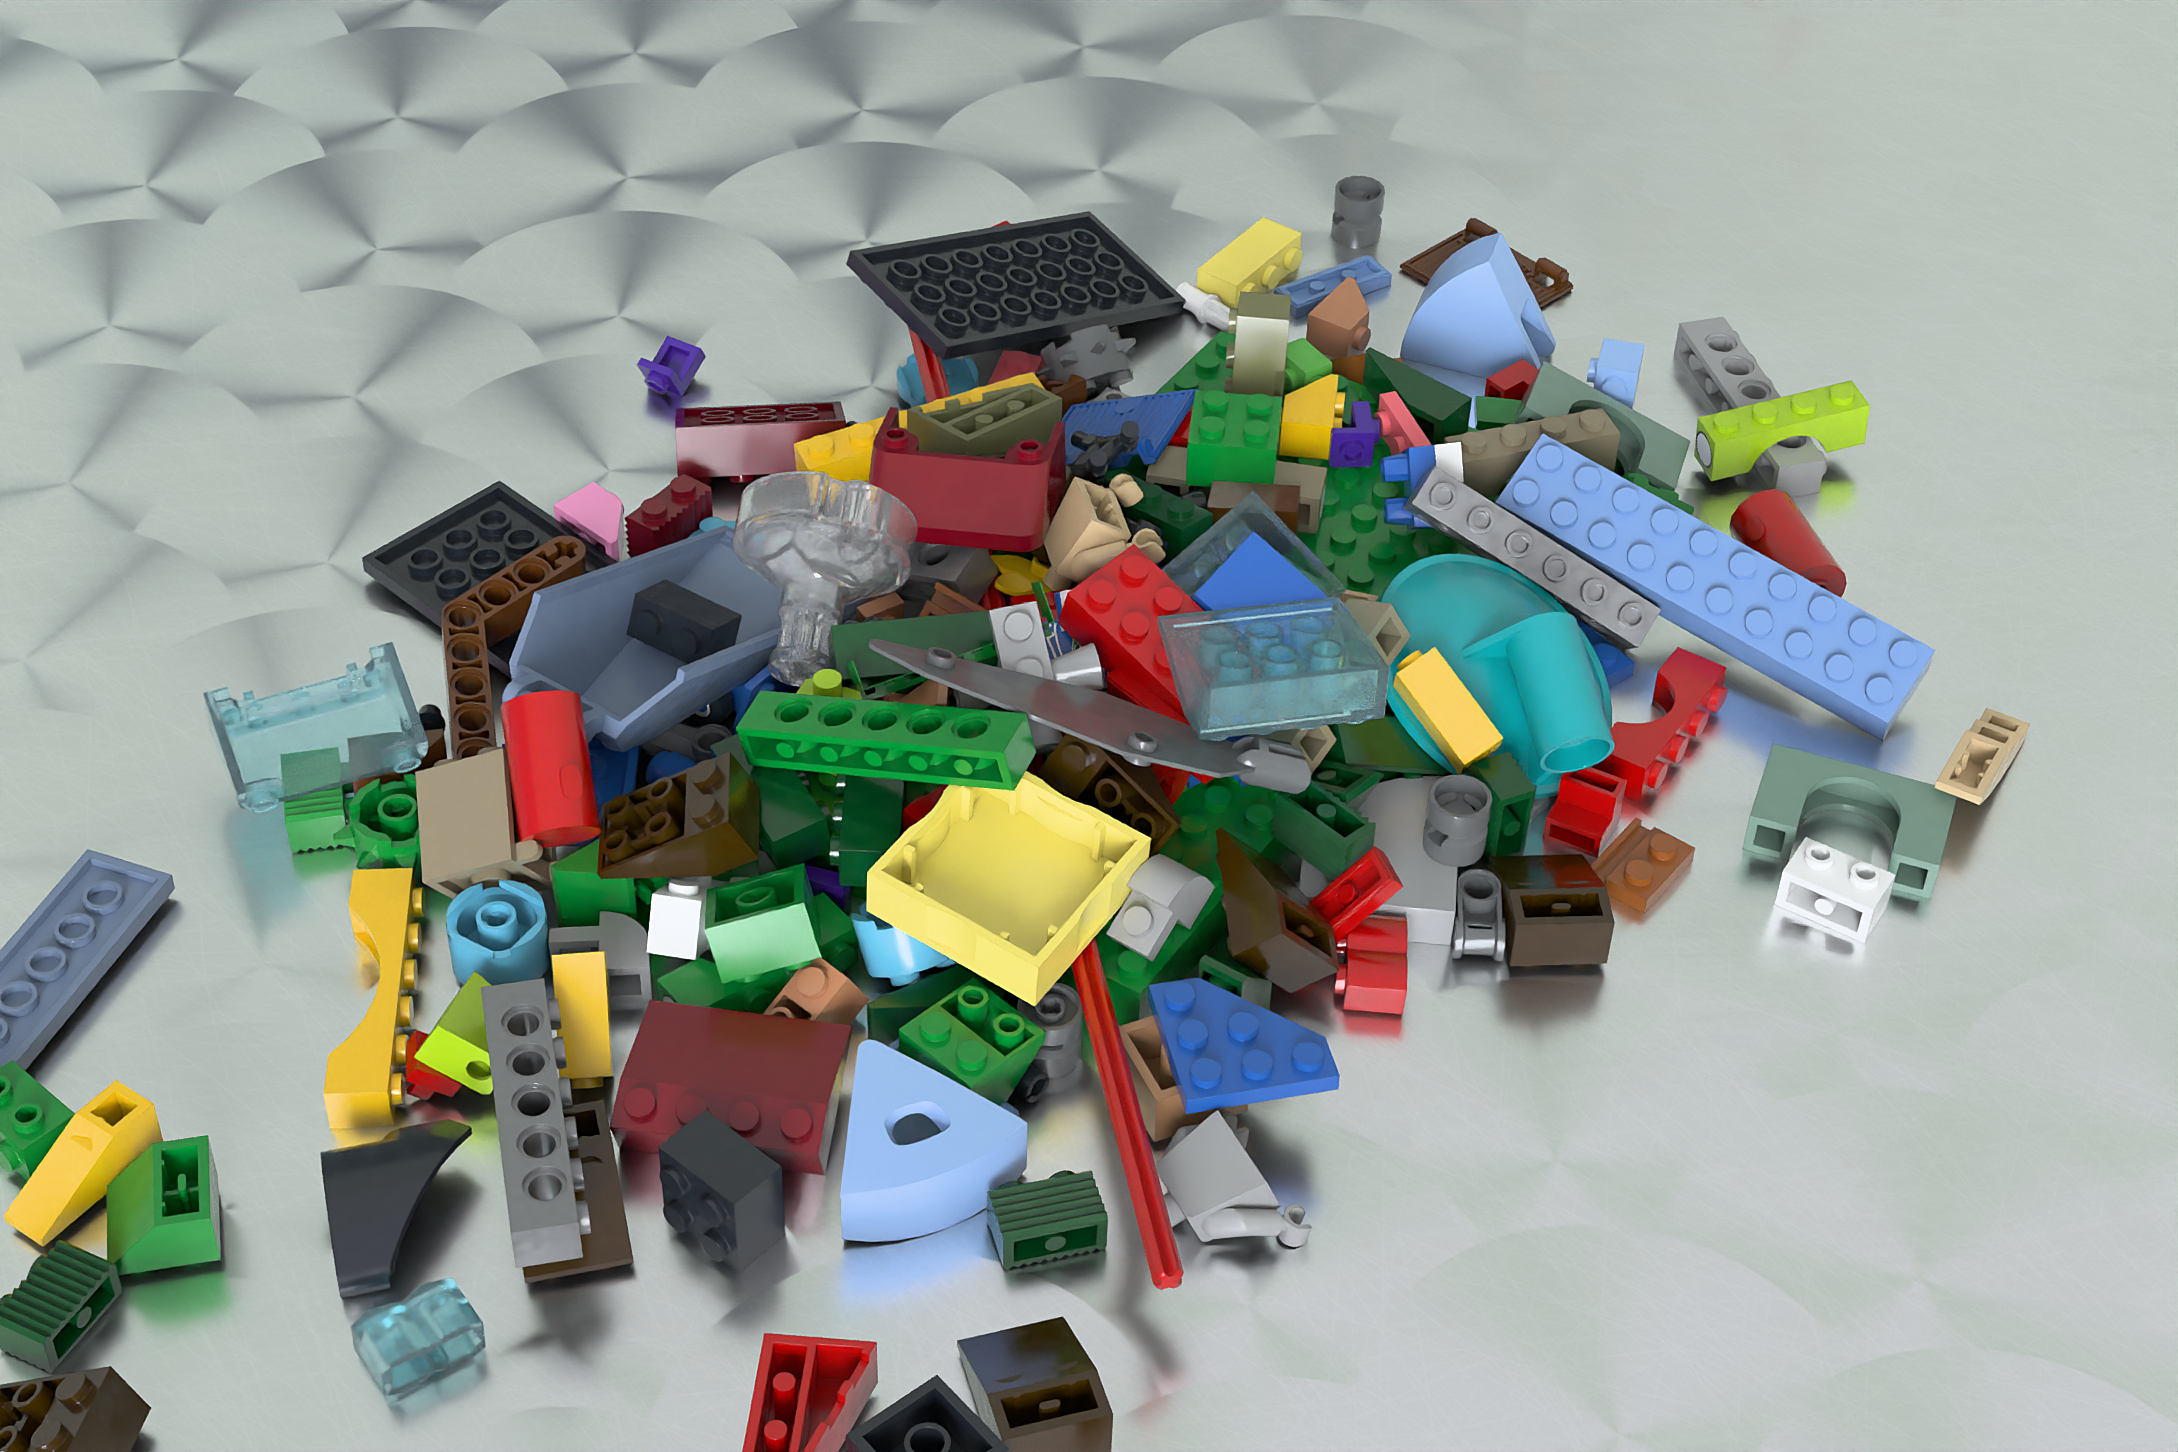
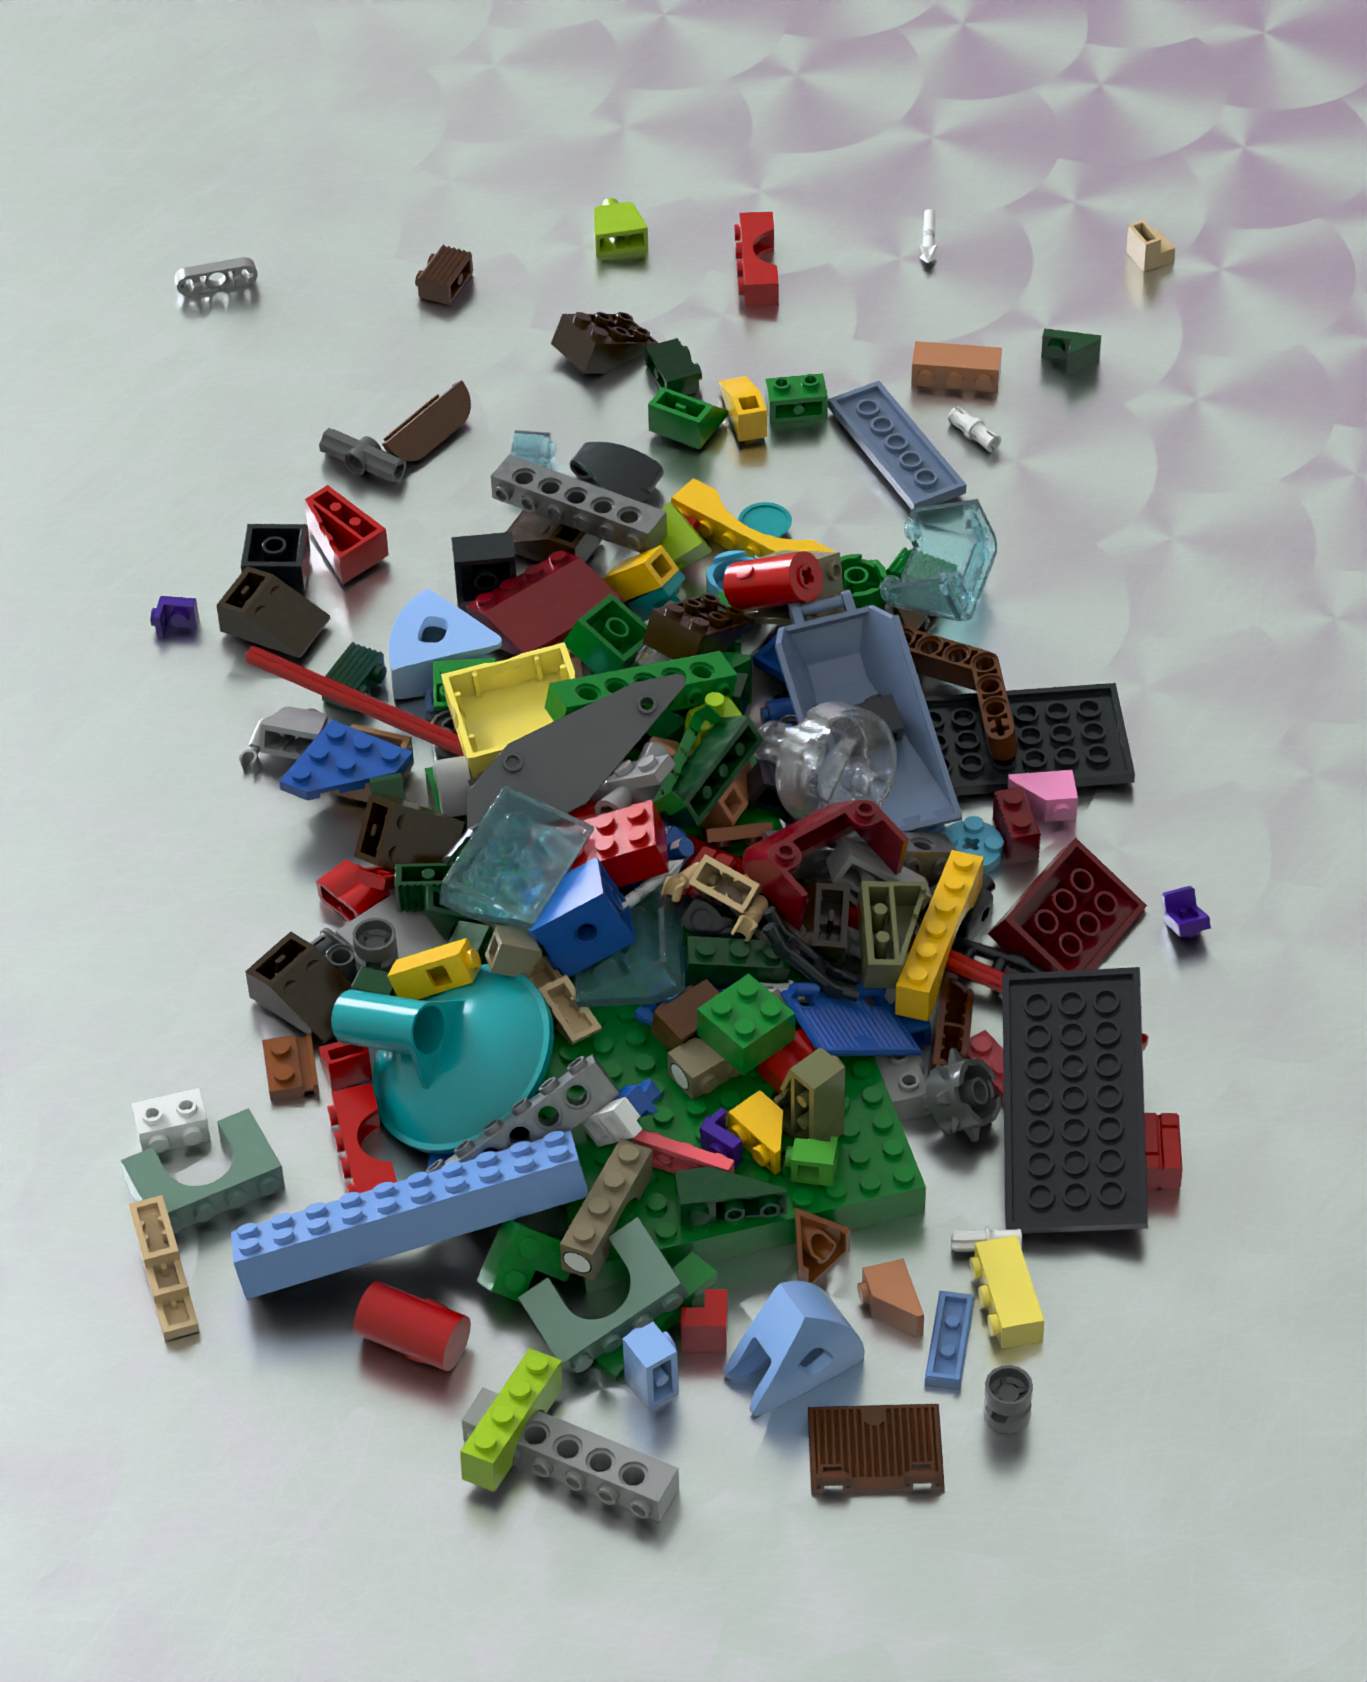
camera: 135 degrees right, 5 degrees up
none -> teal piece [738,502,792,538]

